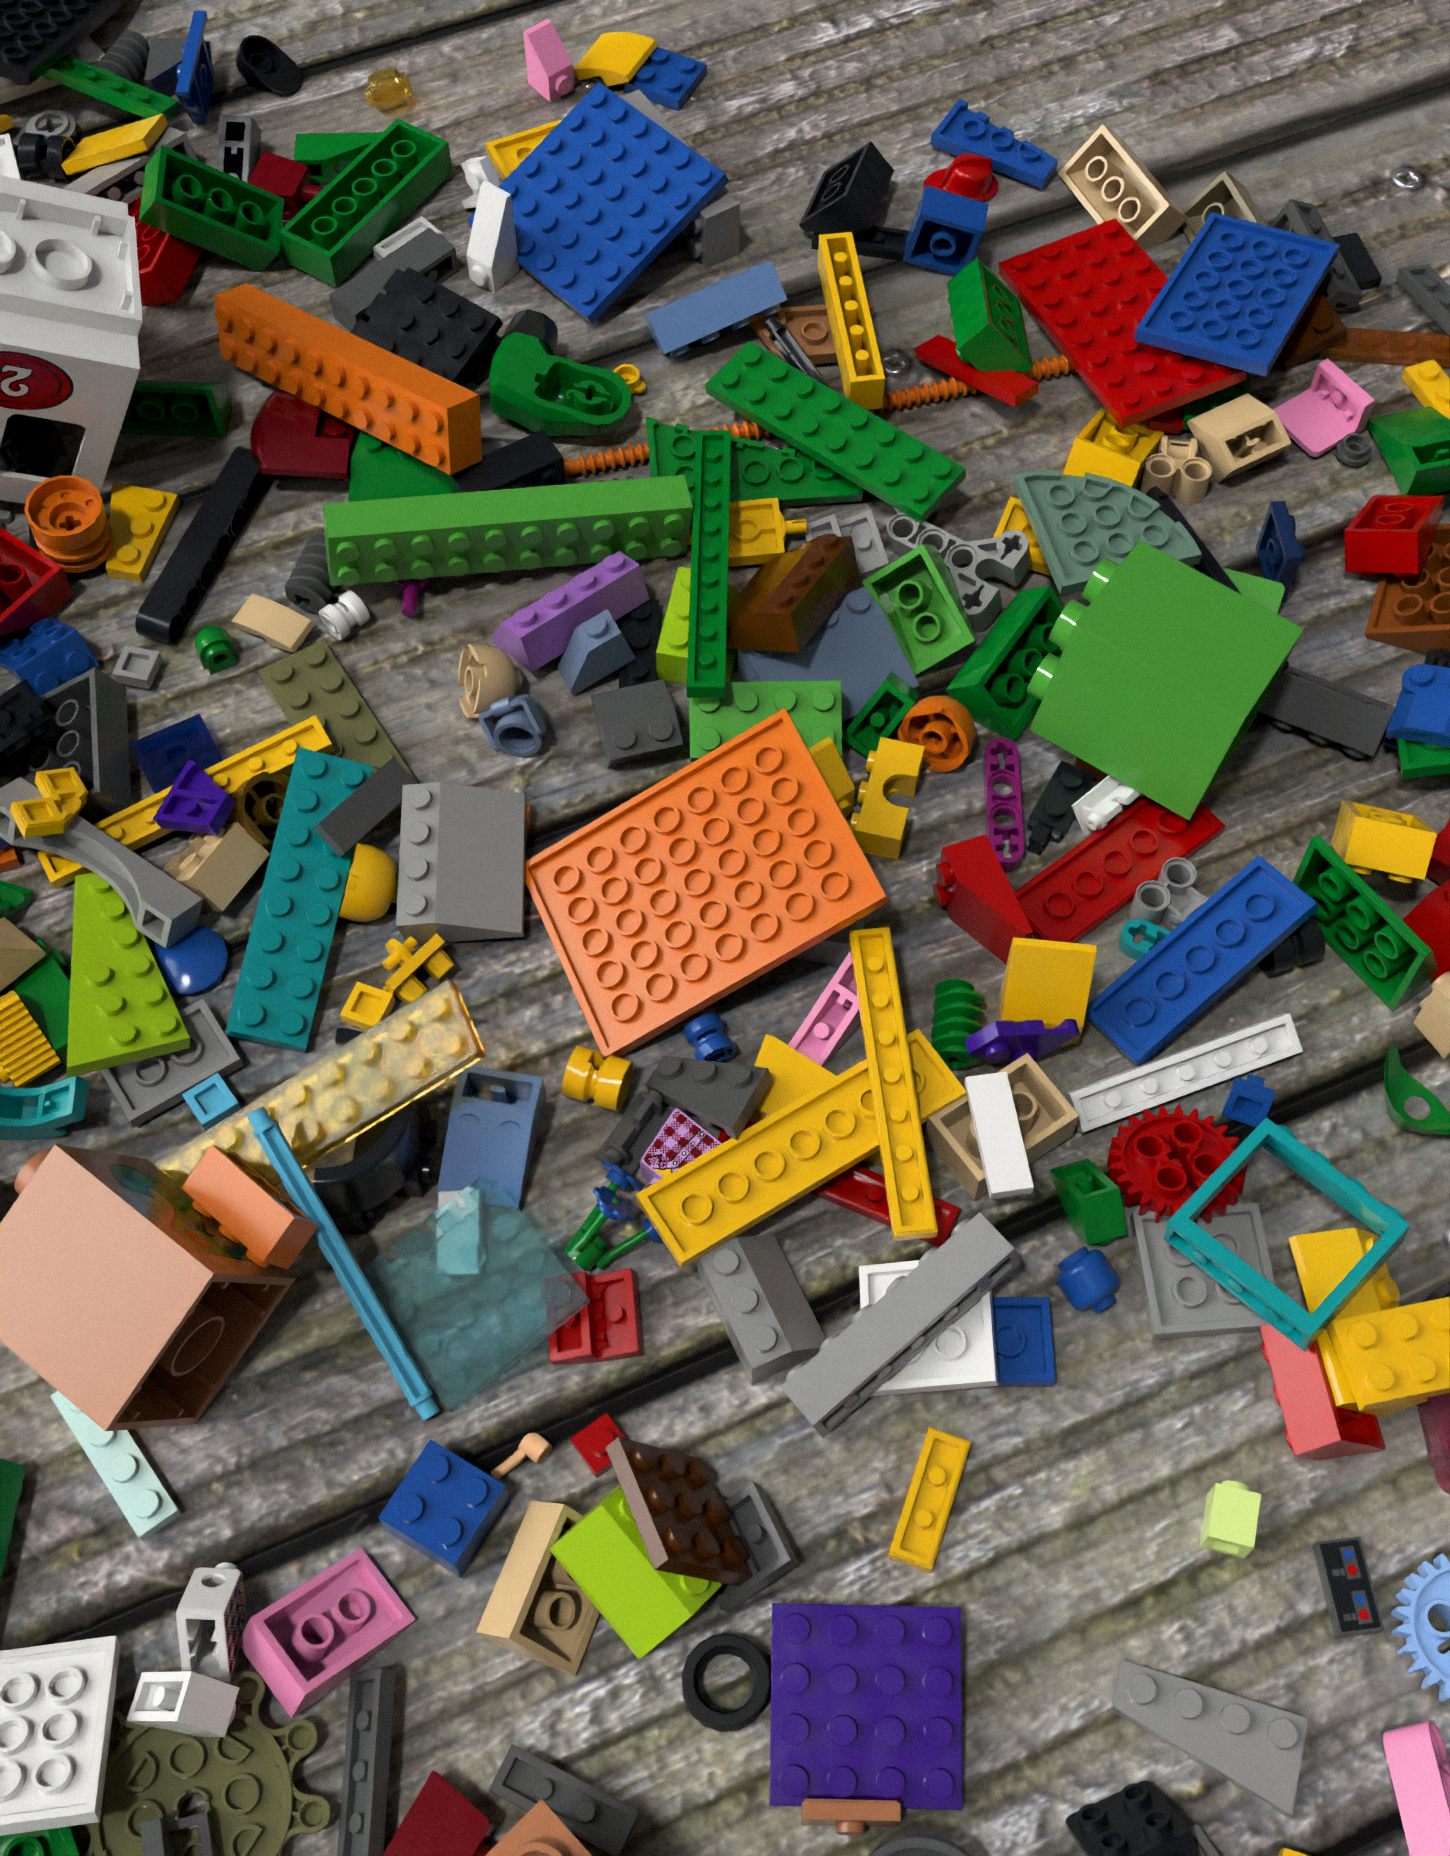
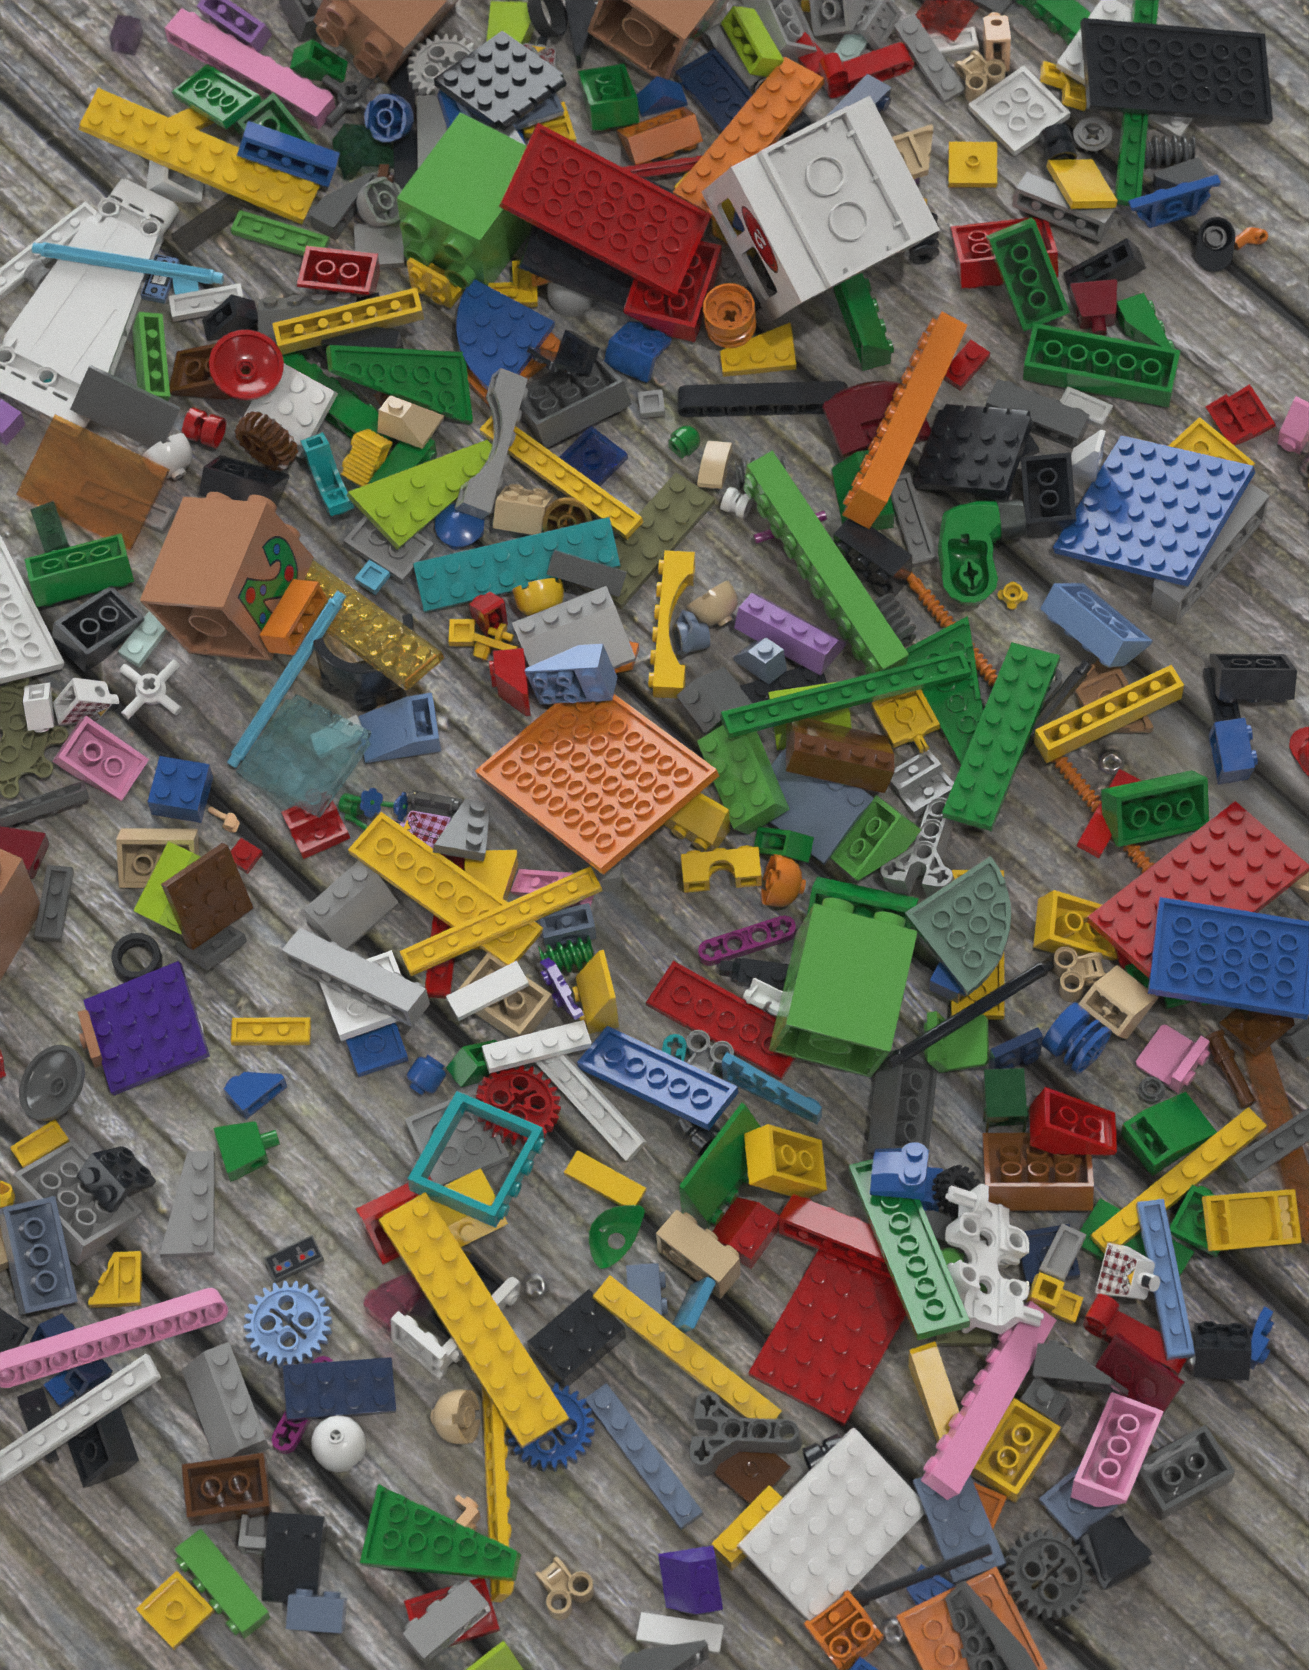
camera: 75 degrees right, 5 degrees up
yellow tile [10,767,88,839] -> none
dark purple wing [153,760,236,835] -> none
clear yellow head [364,67,413,114] -> none
white bracket [461,155,500,209] -> none
yellow wheel [562,1045,634,1112] -> none
blue wheel [683,1013,736,1063] -> none
red slope [933,834,1033,965] -> none
yellowish green brick [1199,1480,1261,1558] -> none
blue tile [1221,1073,1276,1128] -> none
none -> black slope [52,585,145,672]
none -> white bar [119,659,182,720]
none -> green torso [213,1121,280,1182]
none -> blue slope [223,1072,287,1120]
none -> red slope [469,592,508,637]
none -> white plate [482,1020,591,1073]
none -> red slope [489,648,531,716]
none -> medium blue slope [525,644,617,704]
none -> sand blue brick [539,903,596,949]
none -> yellow tile [564,1150,647,1206]
none -> yellow arch [648,550,695,699]
none -> dark azure wing [722,1052,822,1125]
none -> dark green piece [982,1068,1029,1133]
none -> black slope [1021,452,1077,538]
none -> blue wheel [1042,1003,1112,1074]
none -> reddish brown pin [1205,1030,1257,1109]
none -> red slope [1206,384,1276,446]
none -> orange arm [1234,227,1269,250]

